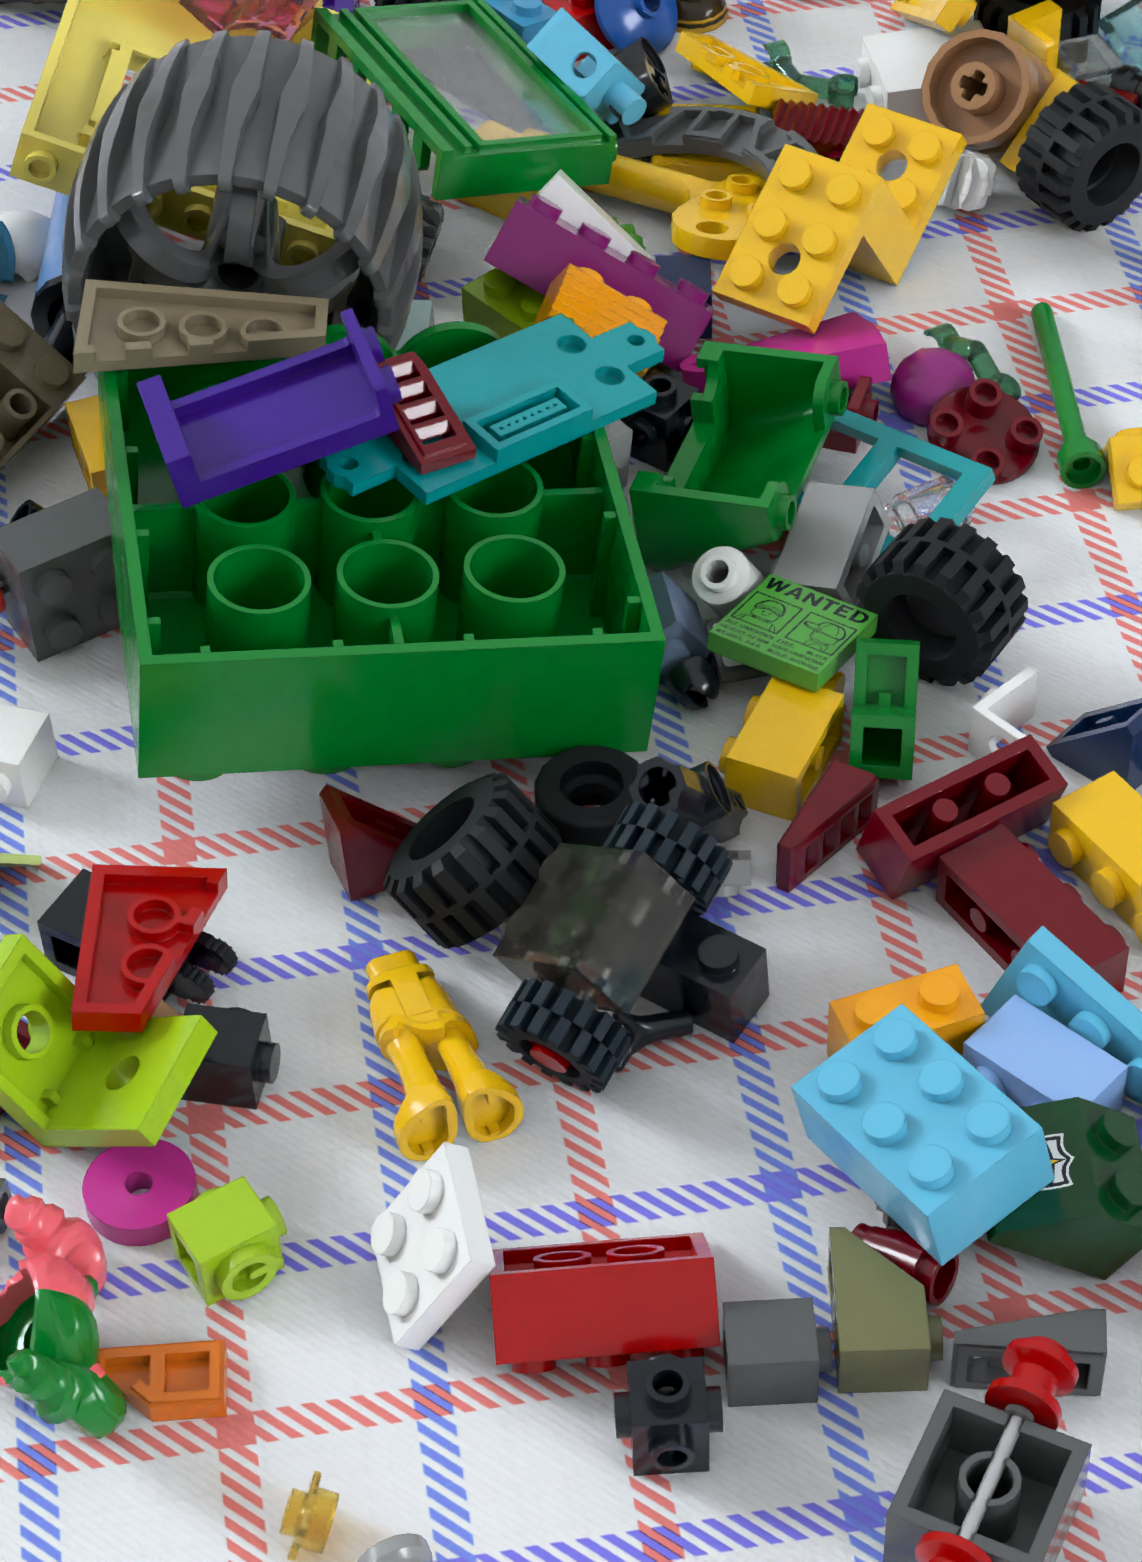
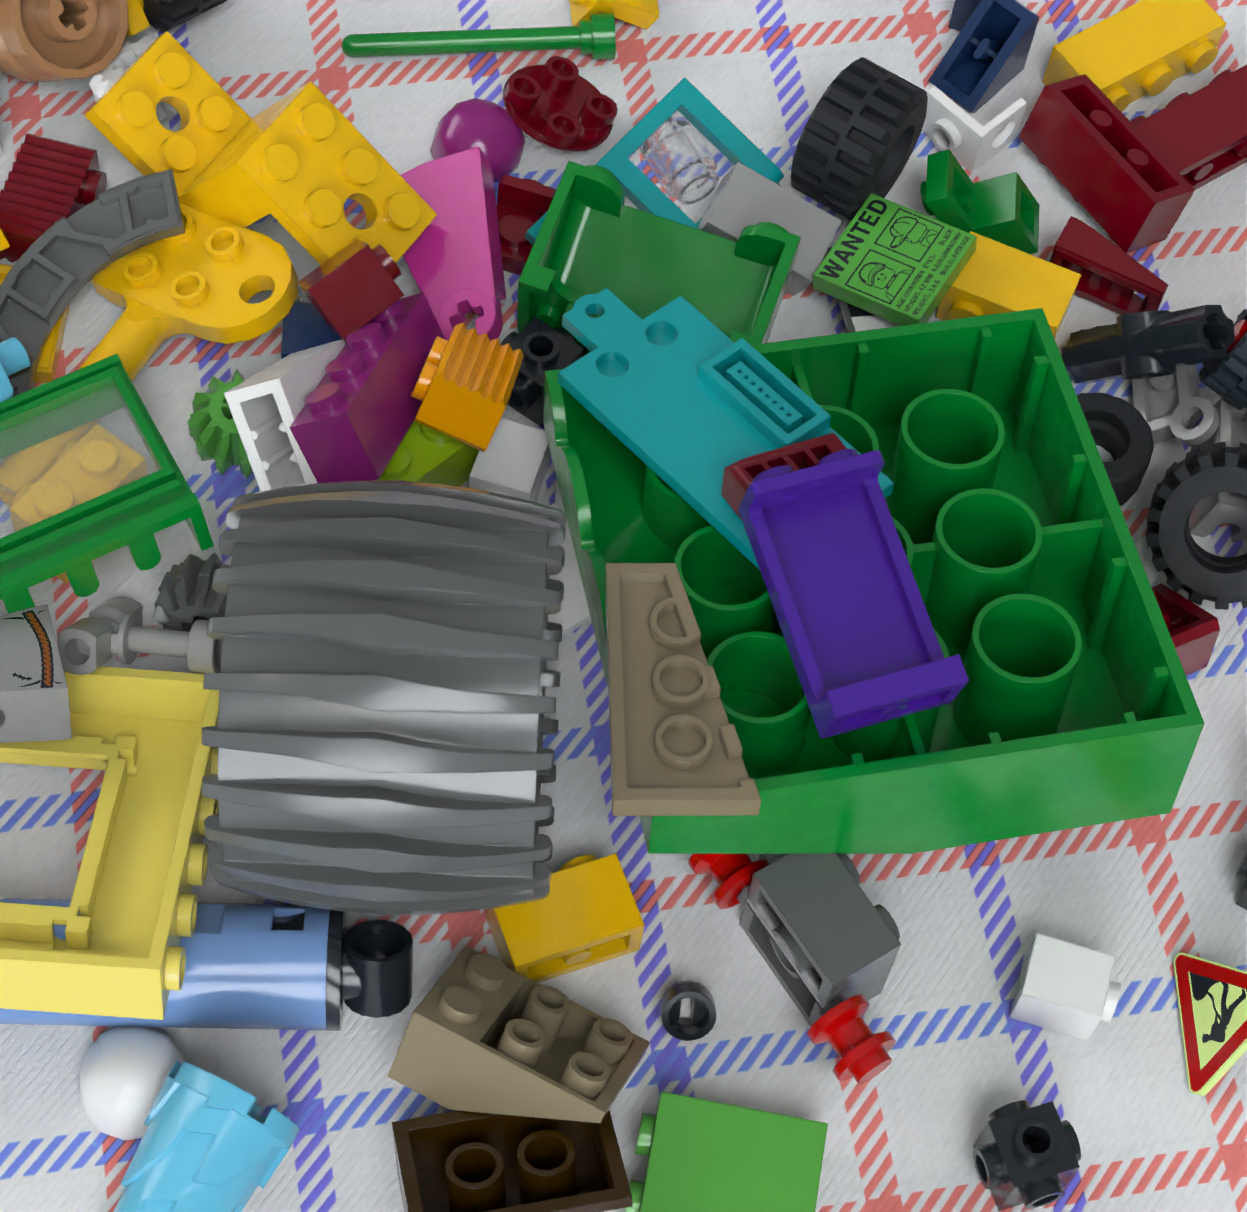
camera: 100 degrees left, 15 degrees up
white brick [692,546,765,617] -> none
clear green arm [923,323,1021,400] -> none
none -> dark red brick [297,239,404,340]

